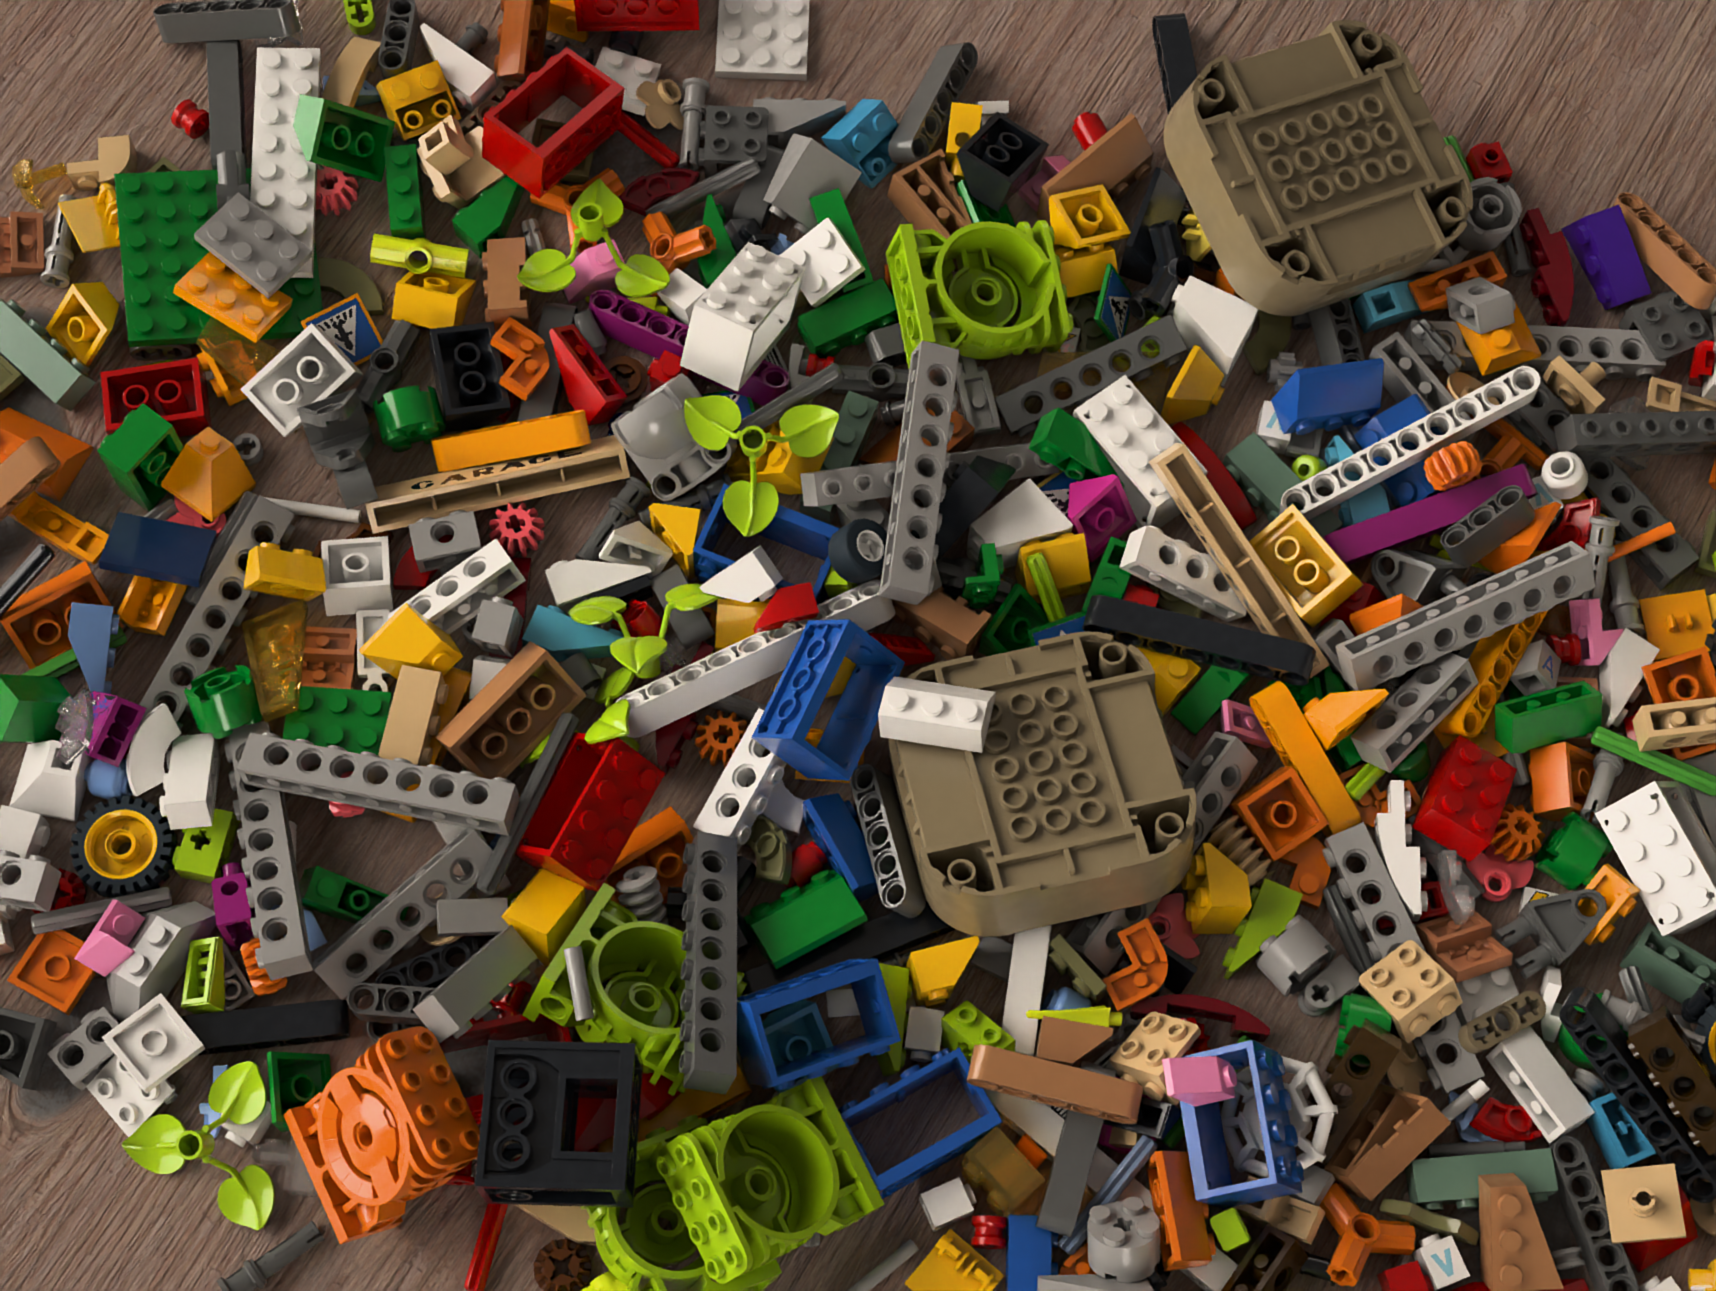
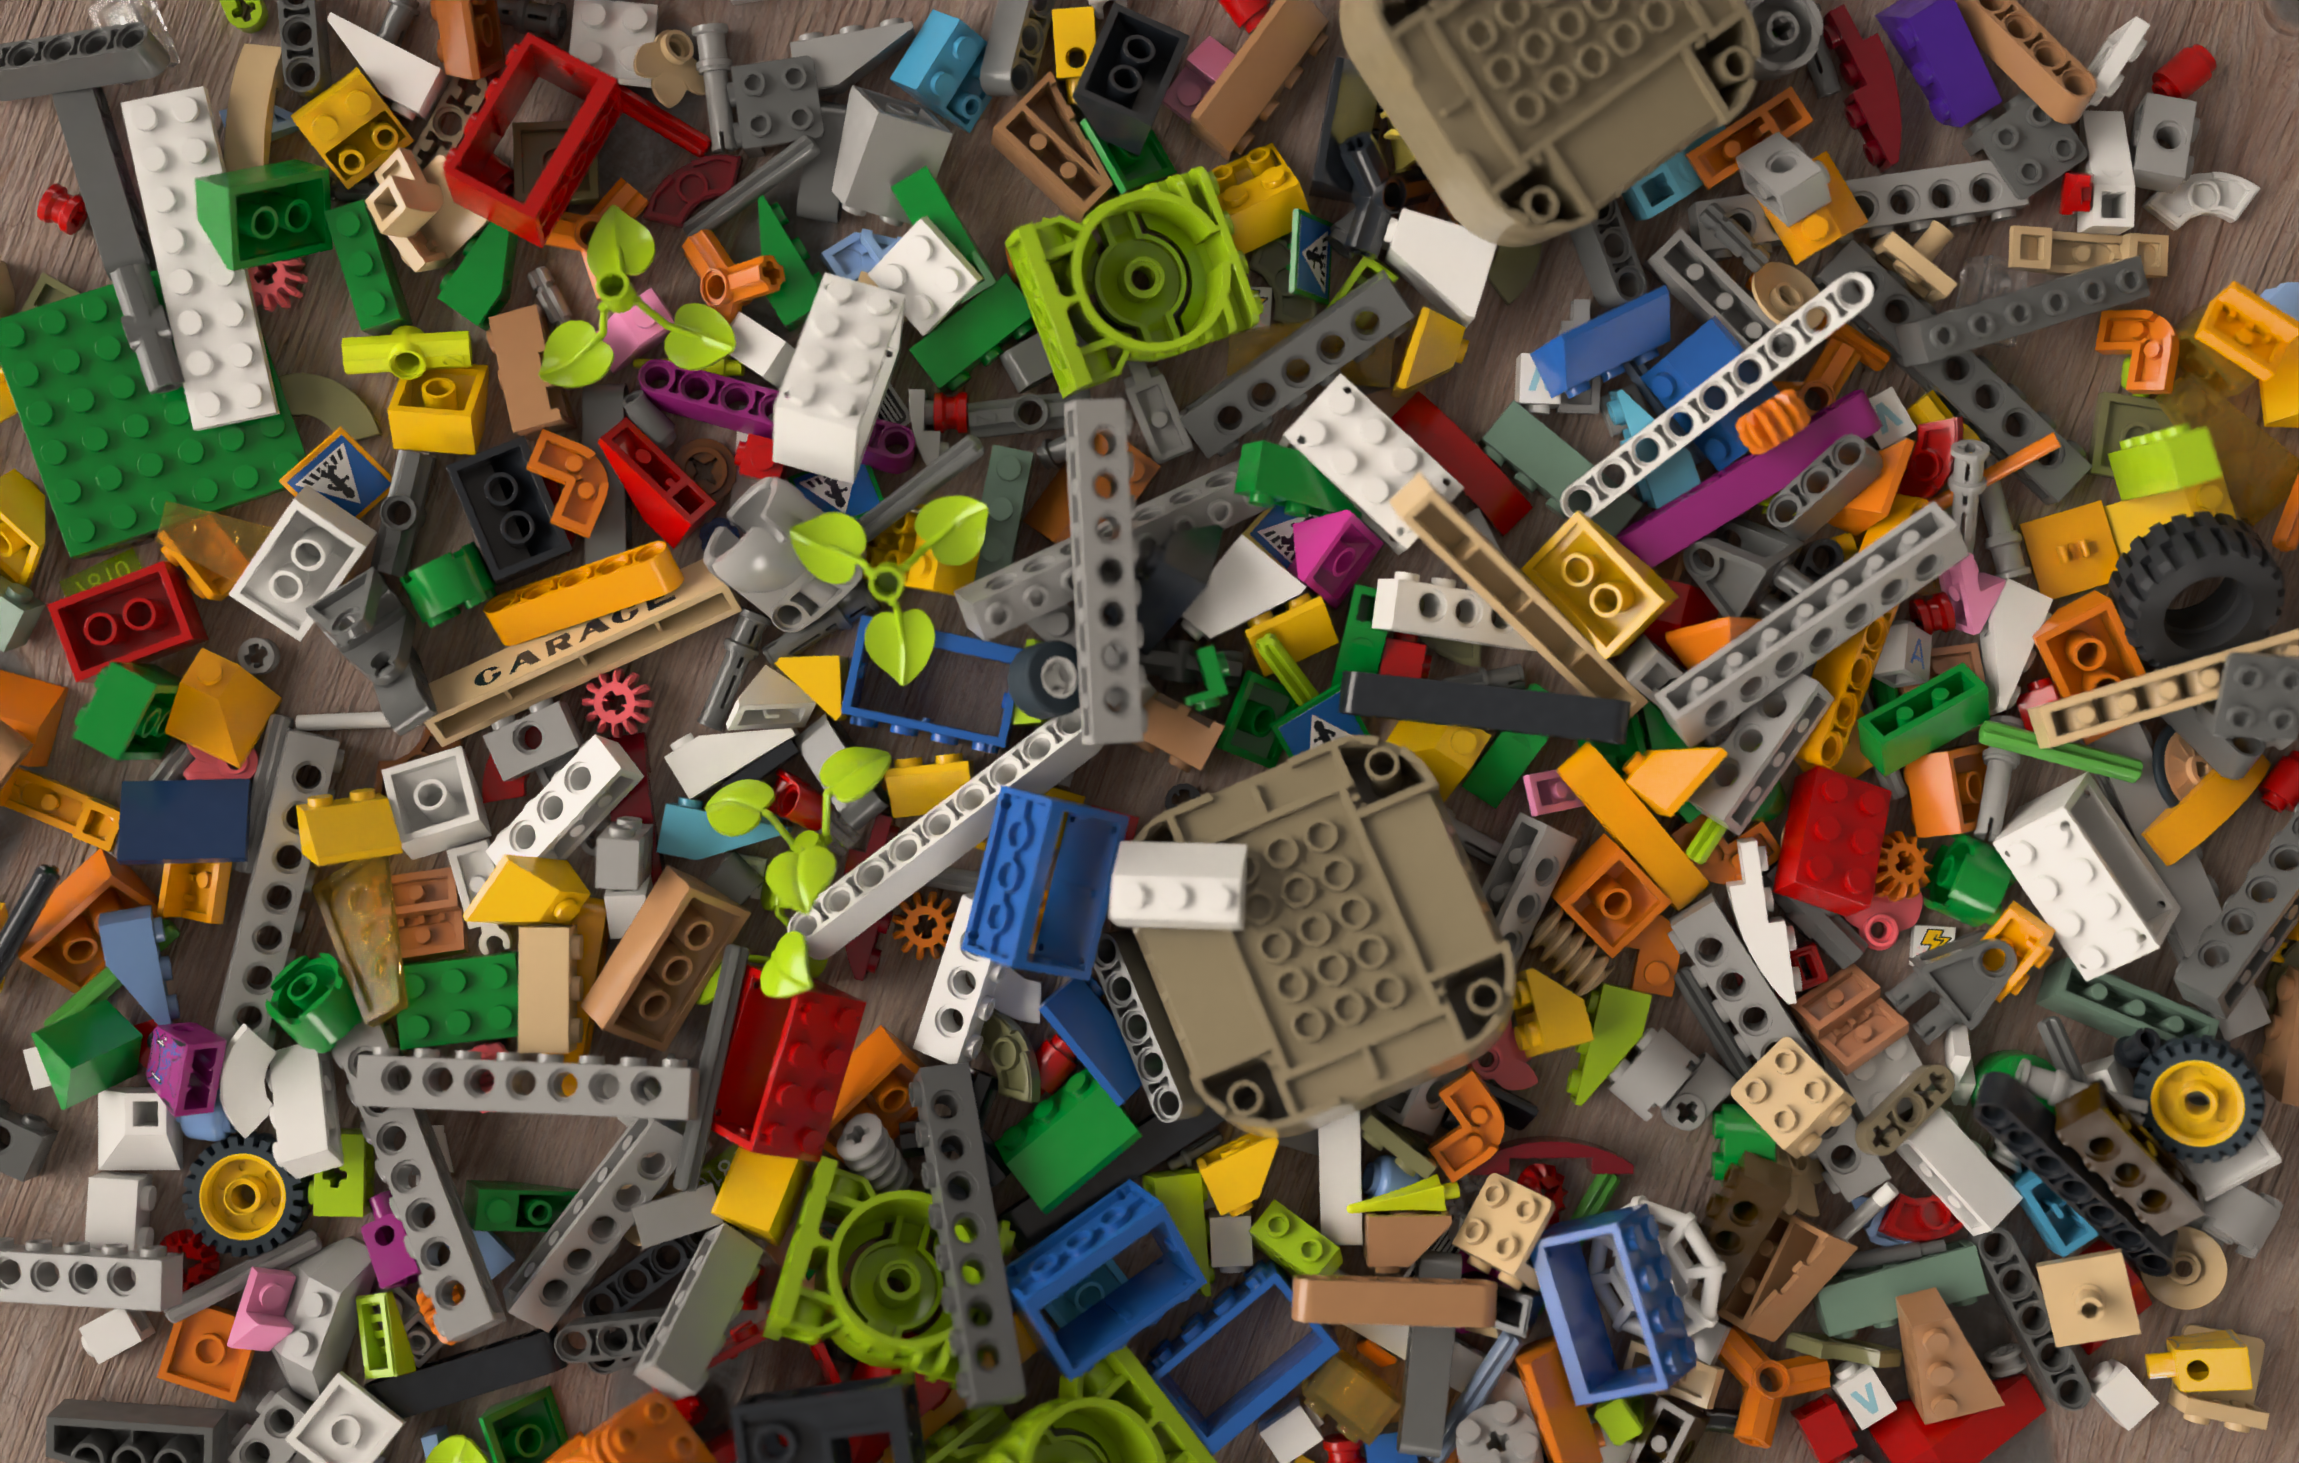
camera: 10 degrees left, 20 degrees up
clear slope [55,689,94,765] -> none
light orange plate [173,252,293,343] -> none
light grey plate [194,192,312,299] -> none
light grey piece [564,946,594,1022] -> none
white slope [699,545,783,603] -> none
black bracket [724,218,779,254] -> none
red slope [753,582,819,633] -> none
red slope [868,633,935,666] -> none
yellow slope [1049,184,1131,249] -> none
bright pink slope [1162,1056,1237,1107] -> none
light grey gear [1266,352,1303,391] -> none
lime piece [1291,455,1327,481] -> none
clear slope [1437,850,1475,925] -> none
white head [1542,451,1588,499] -> none

